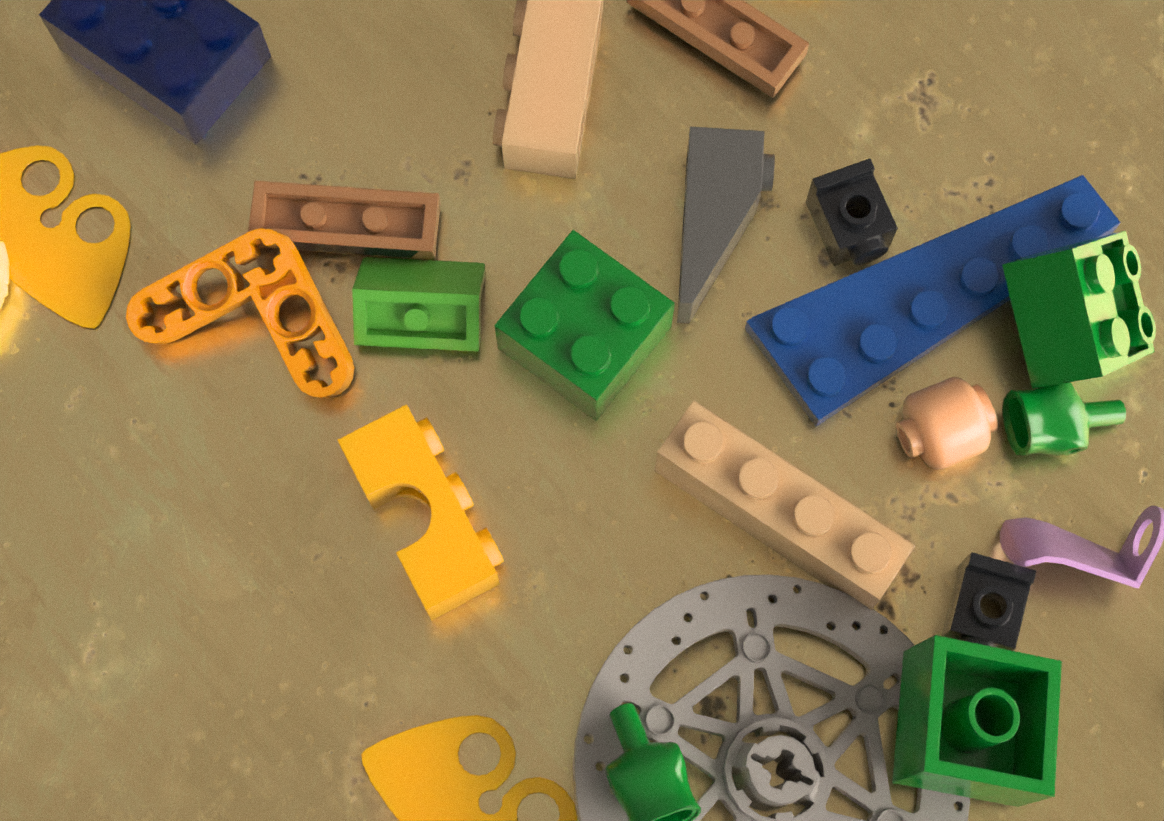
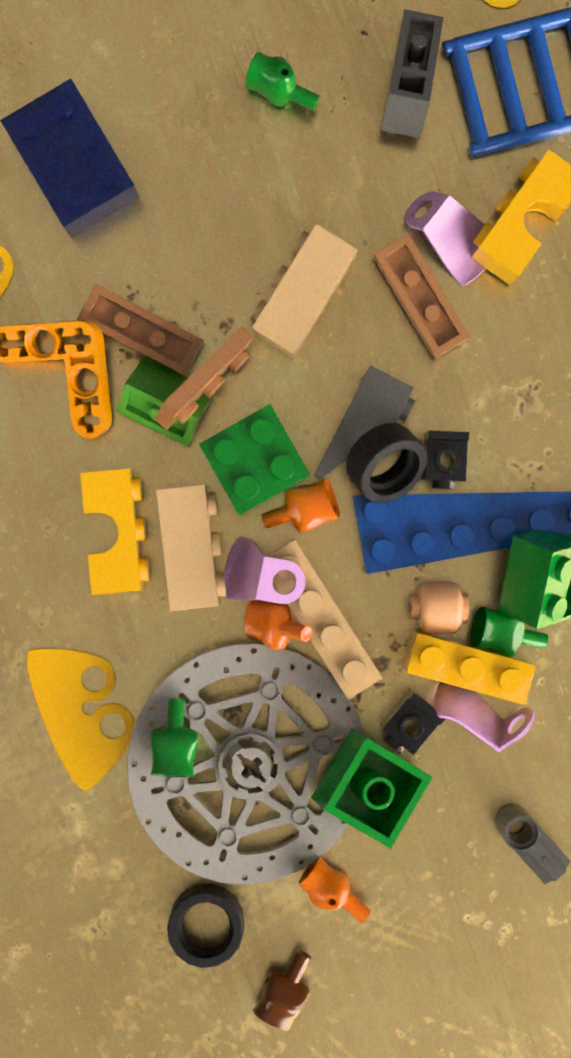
camera: 25 degrees right, 15 degrees up
none -> medium nougat plate [155,326,254,430]
none -> tan brick [156,484,227,611]
none -> lavender piece [224,536,305,604]
none -> orange piece [245,600,312,650]
none -> orange piece [262,478,340,532]
none -> black tyre [346,423,427,503]
none -> yellow arch [402,629,536,705]

